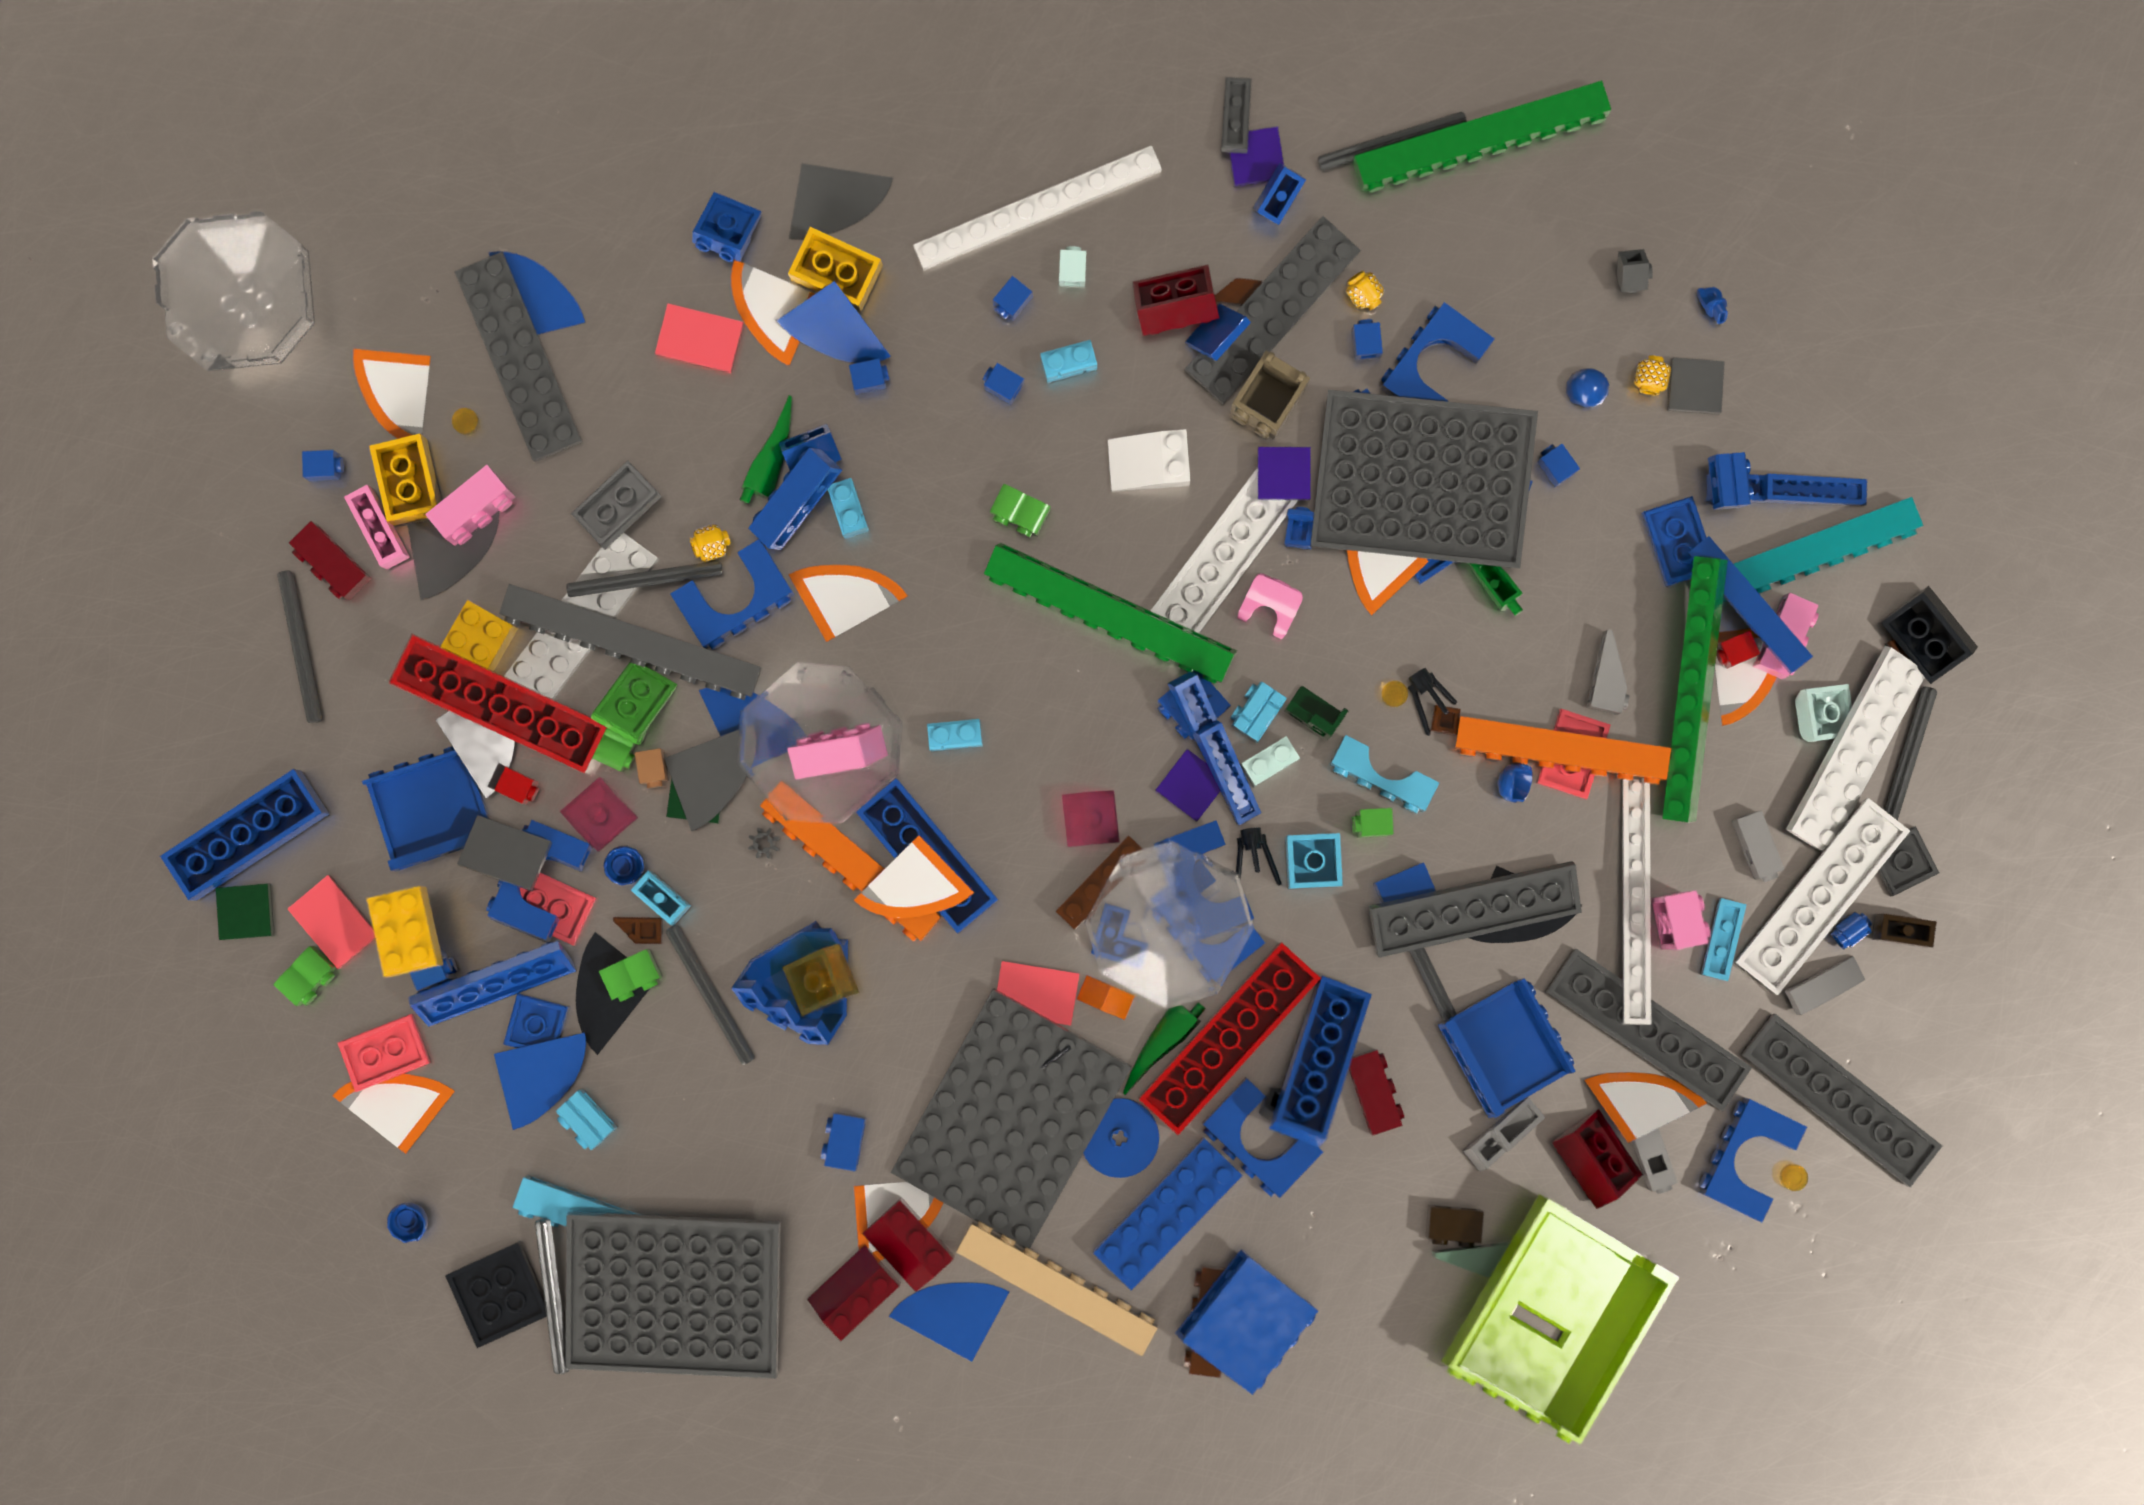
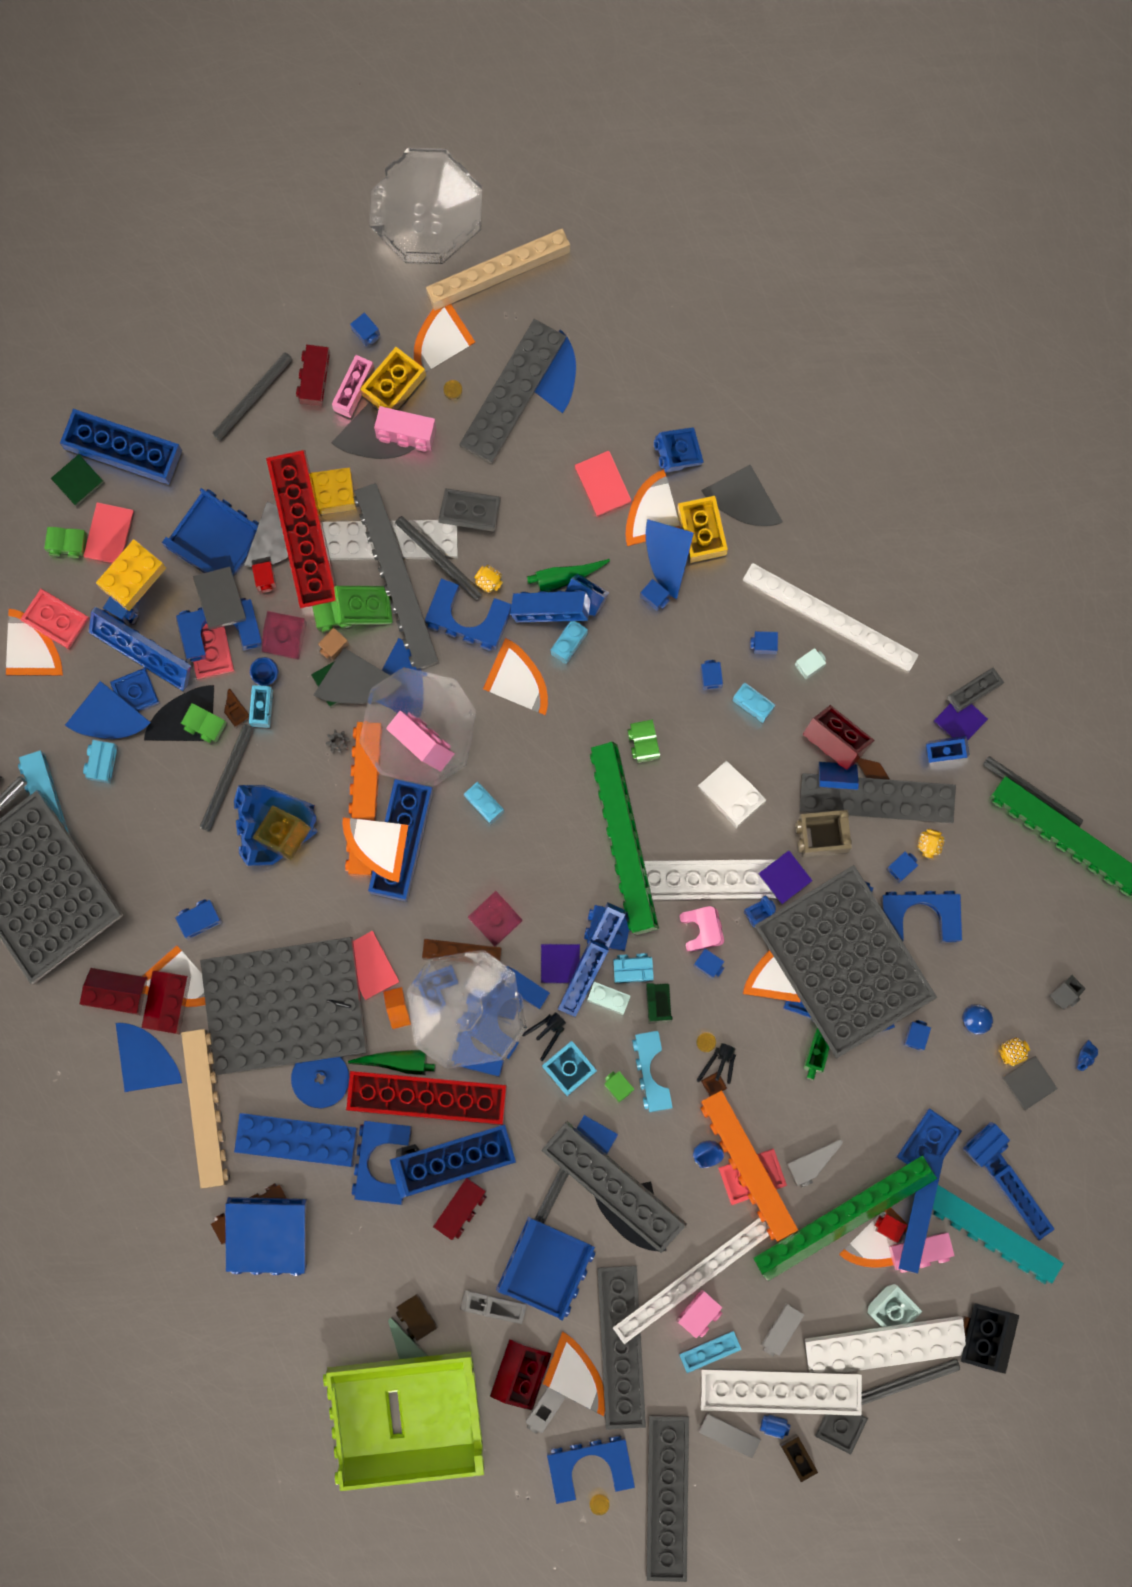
camera: 55 degrees right, 5 degrees down
none -> tan brick [426,228,570,311]
none -> blue brick [694,949,725,979]

